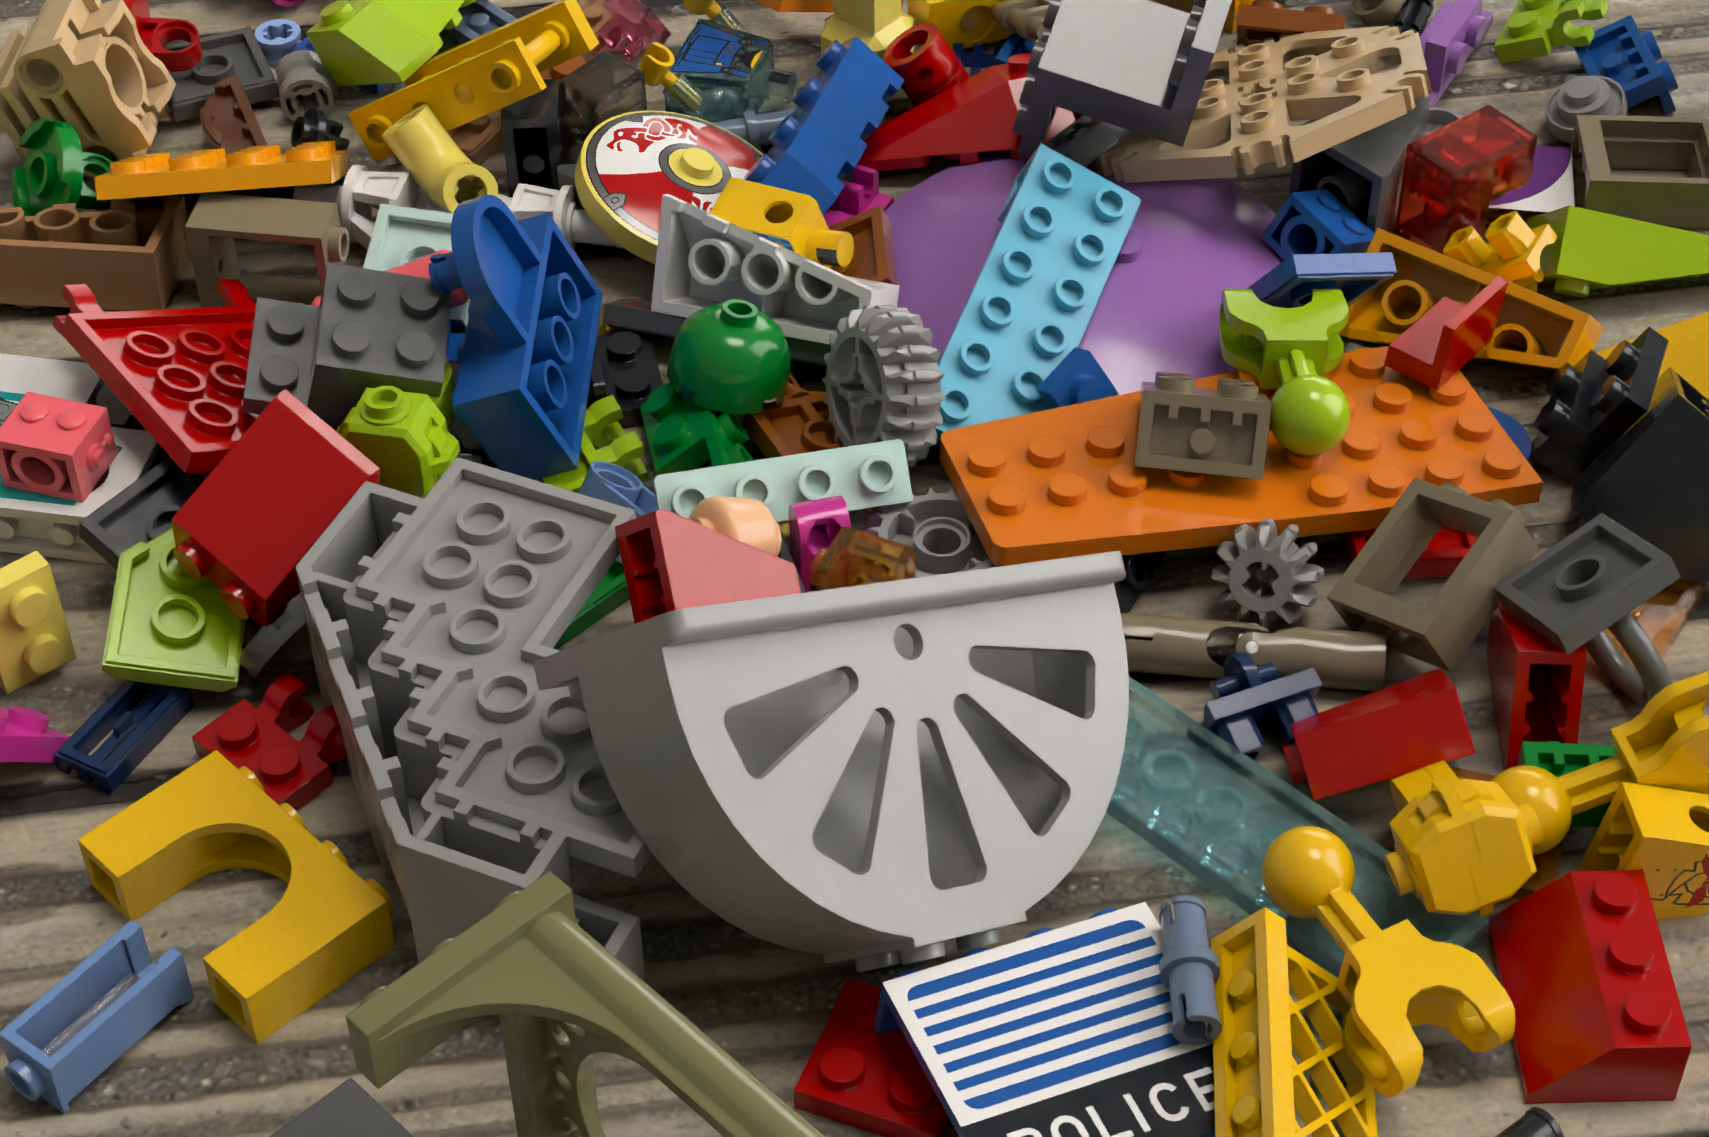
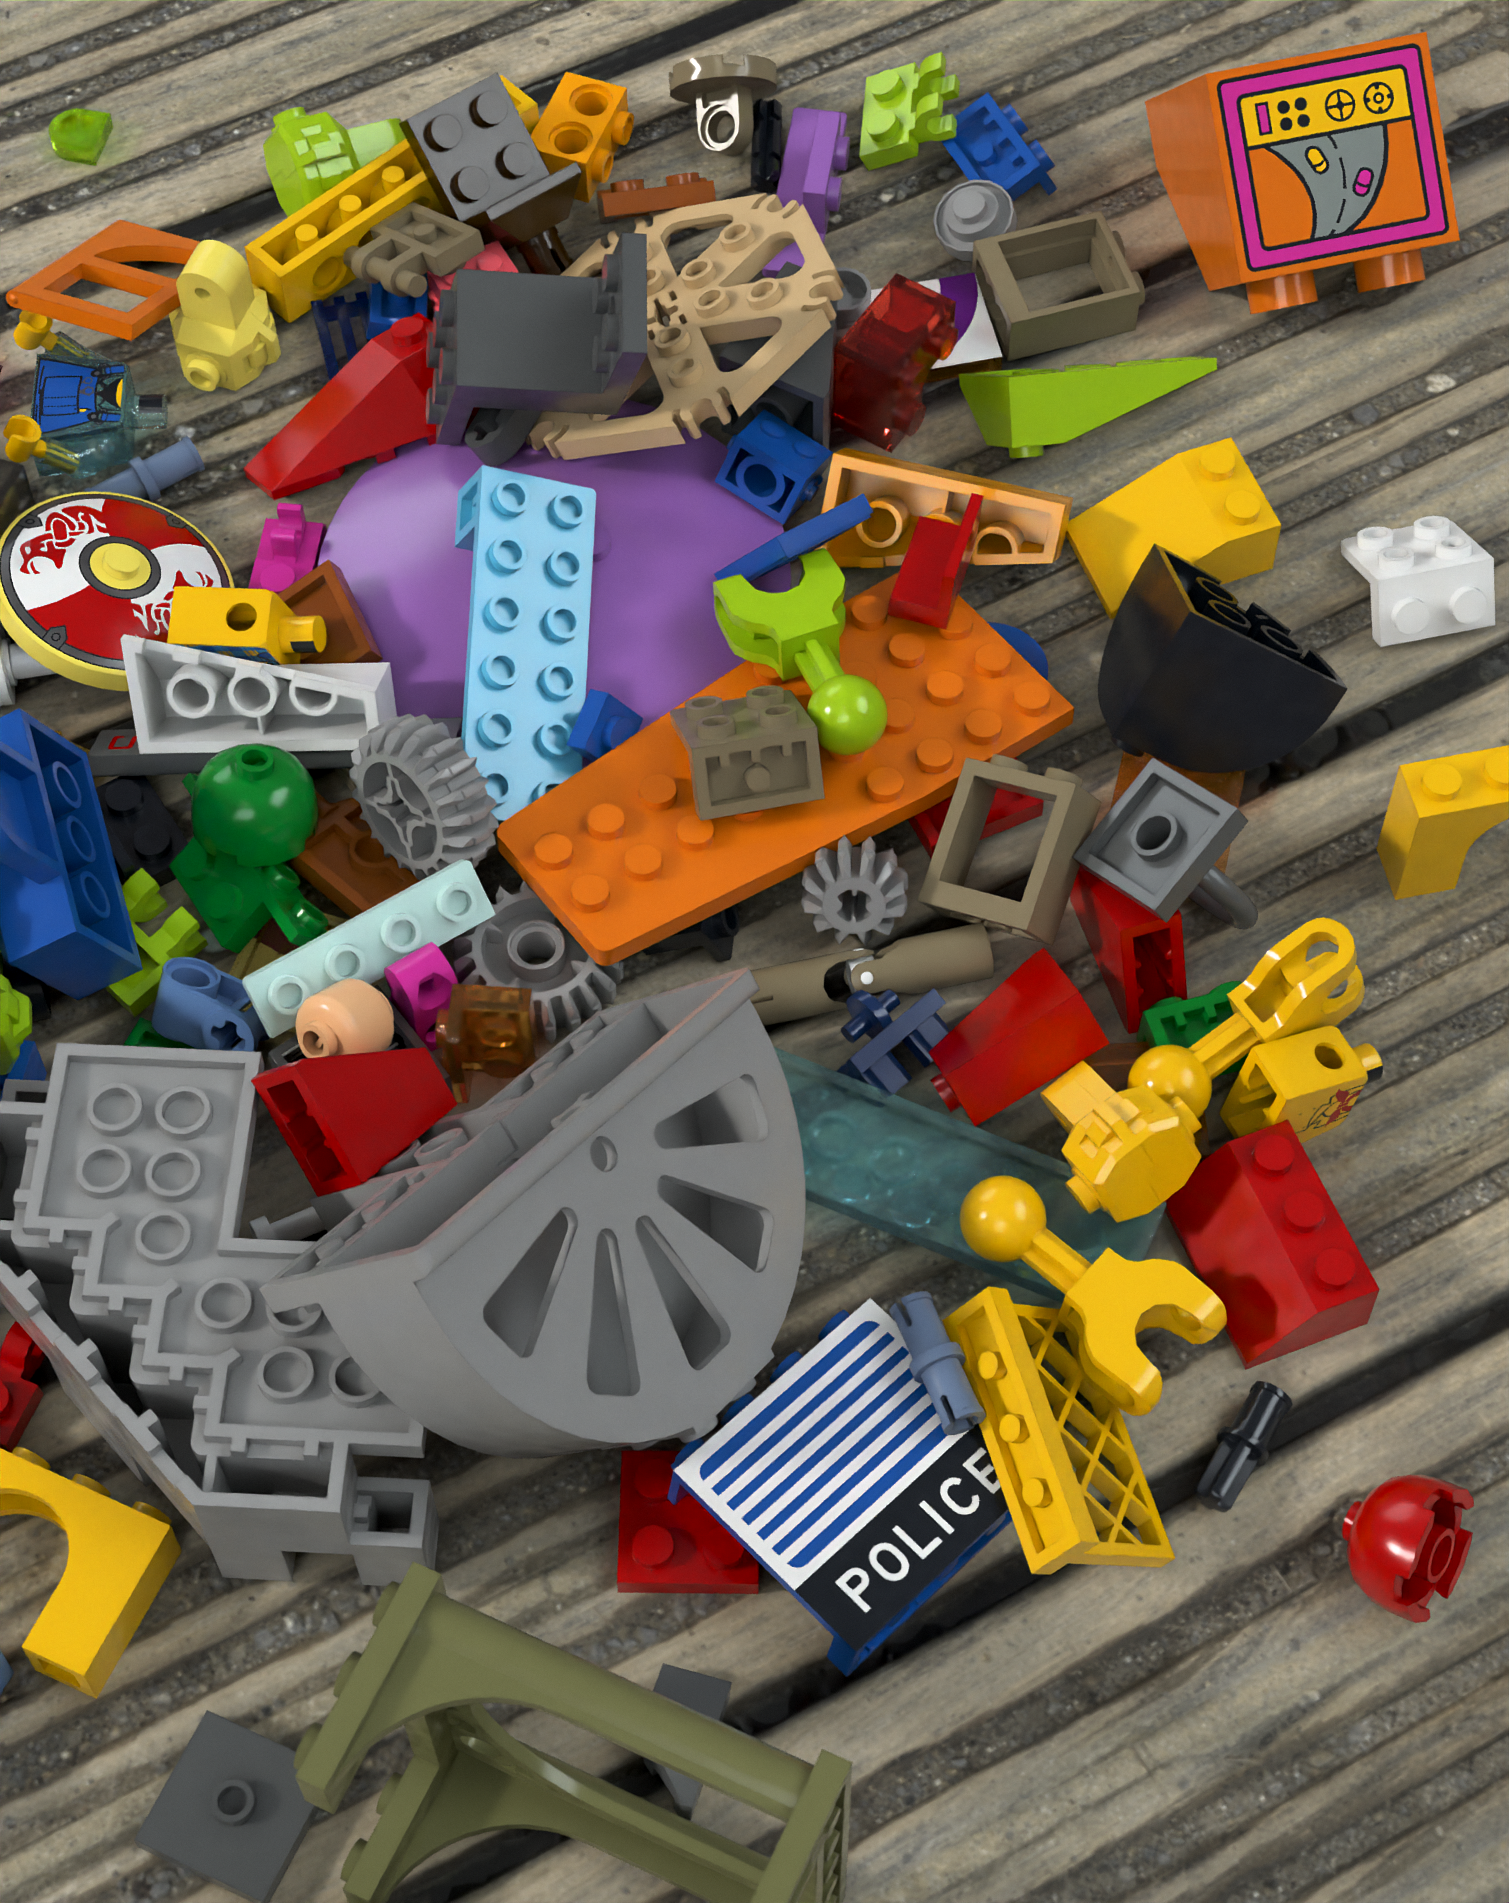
camera: 20 degrees left, 15 degrees up
blue brick [743,36,904,215] -> none
red piece [883,23,970,107] -> none
yellow hips [1443,211,1558,292] -> none
black plate [1531,327,1669,483] -> none

